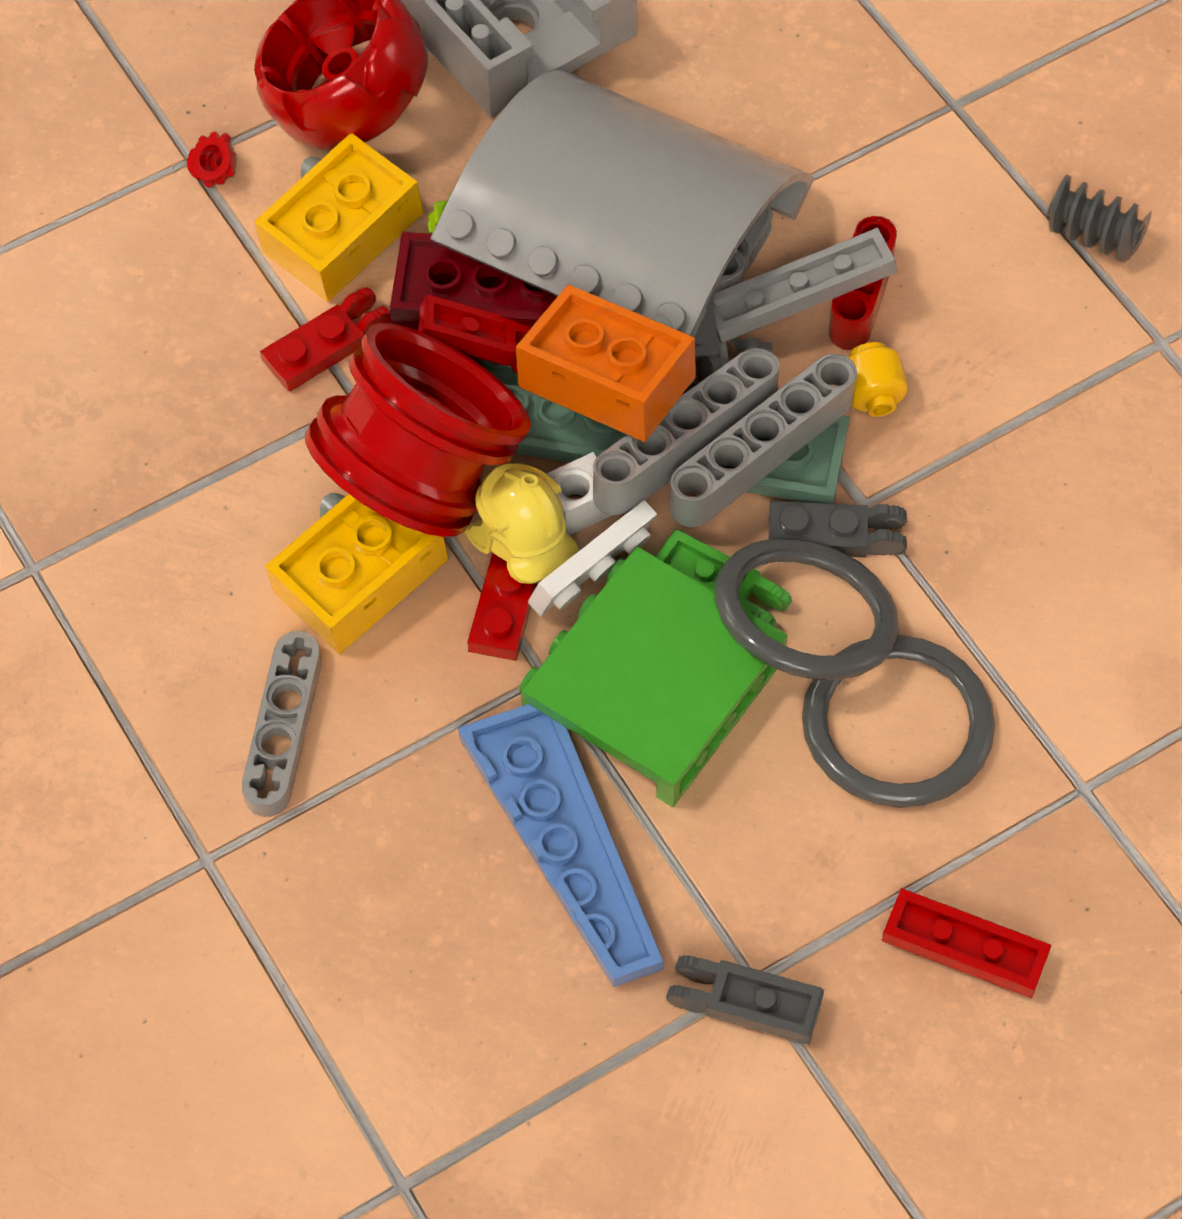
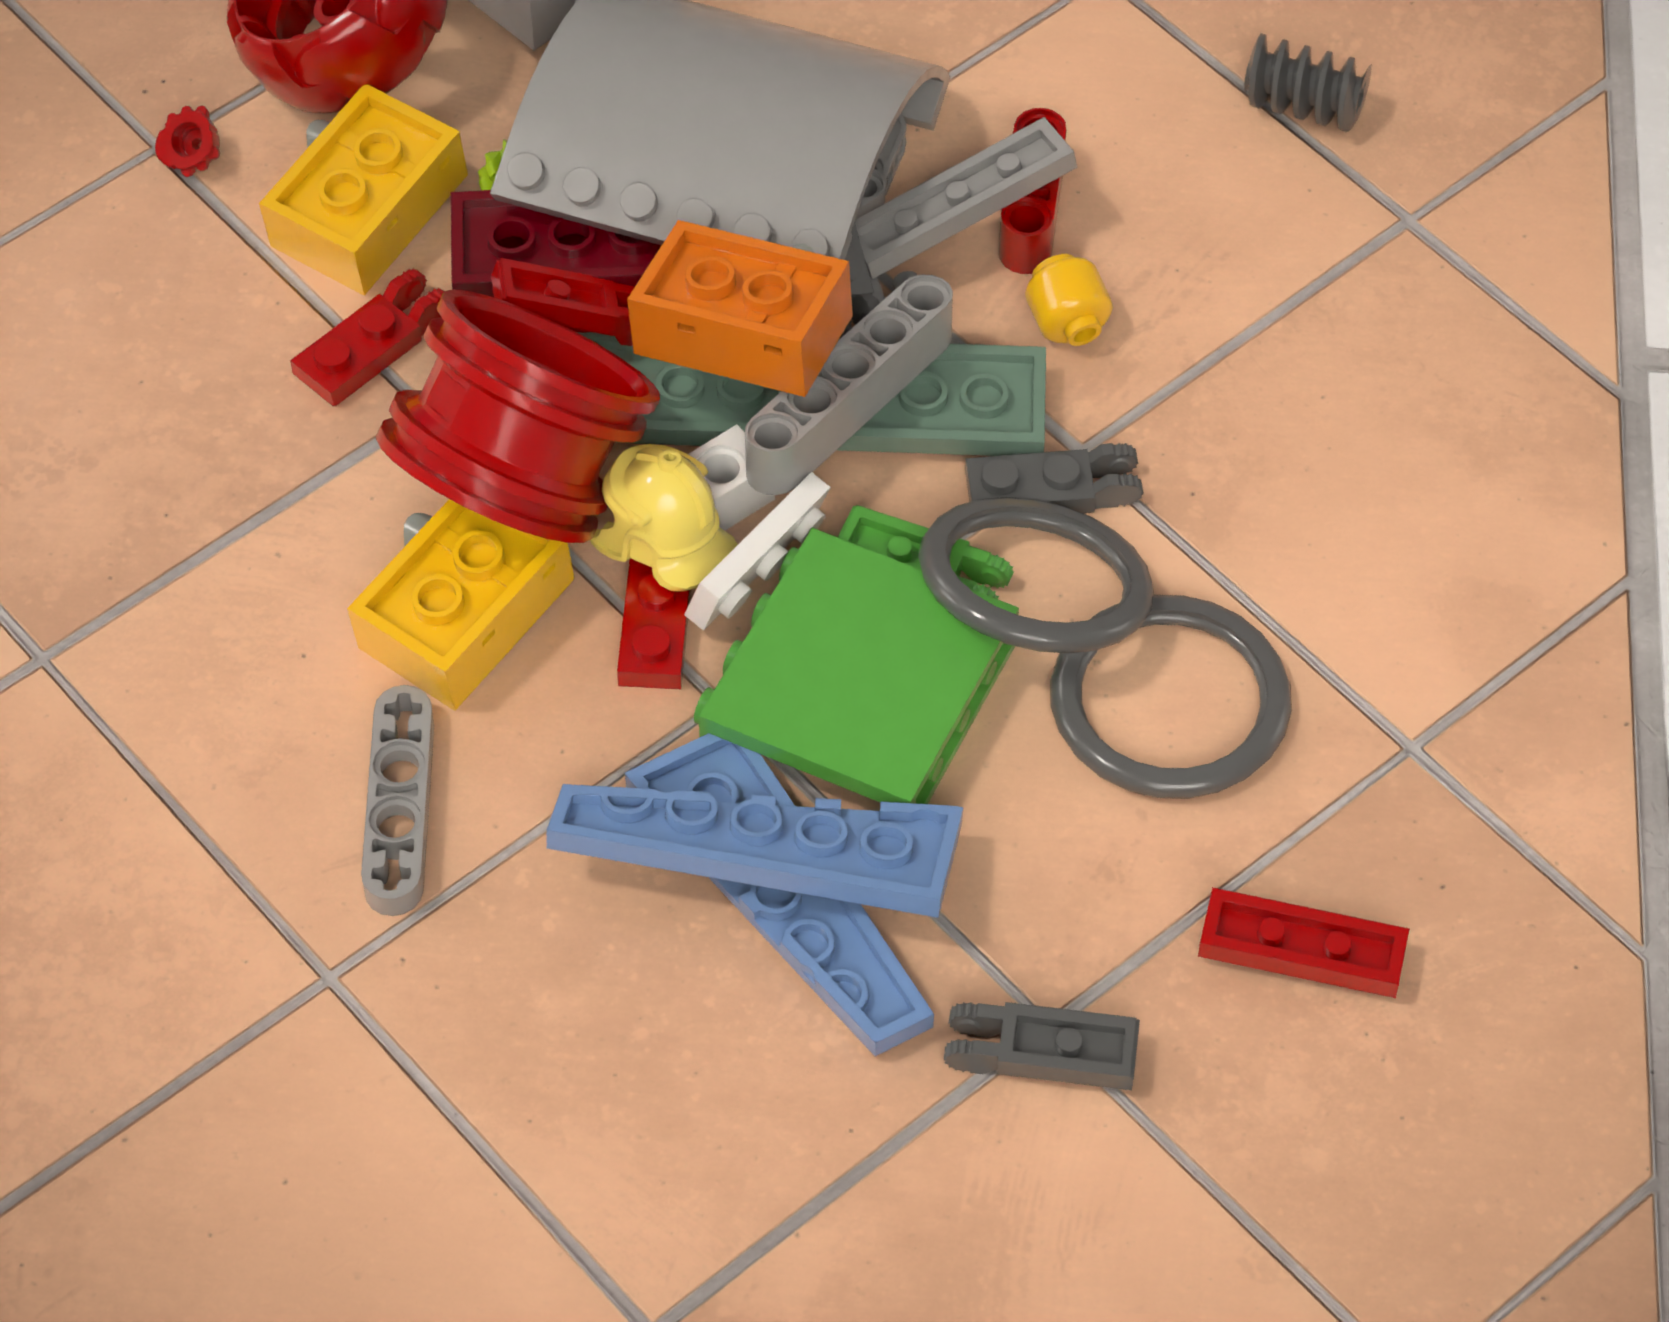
camera: 10 degrees left, 5 degrees down
light grey beam [670,354,857,527] -> none
none -> medium blue wing [546,784,963,918]

